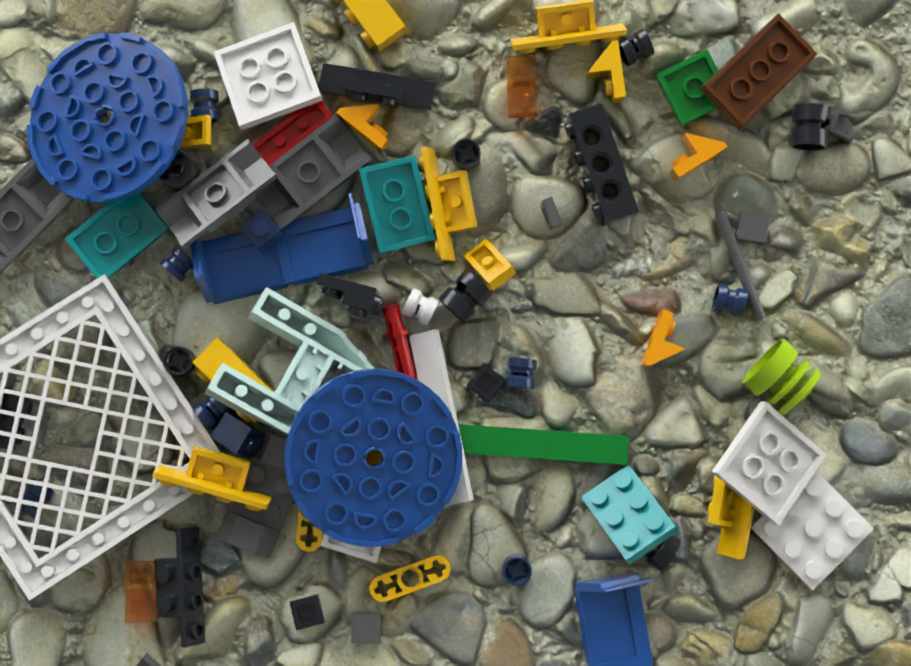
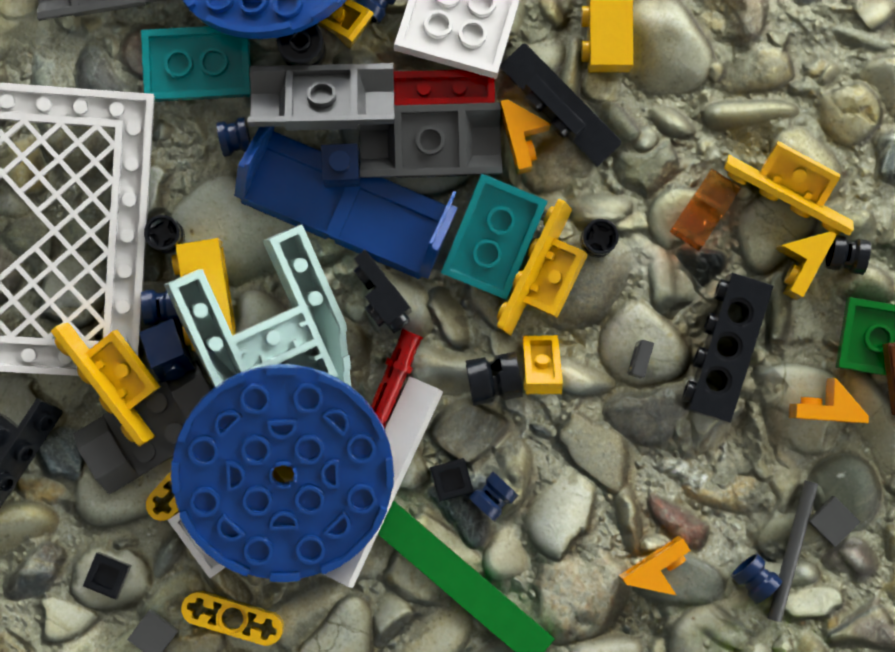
camera: 35 degrees right, 0 degrees up
white wheel [401,288,440,326] -> none

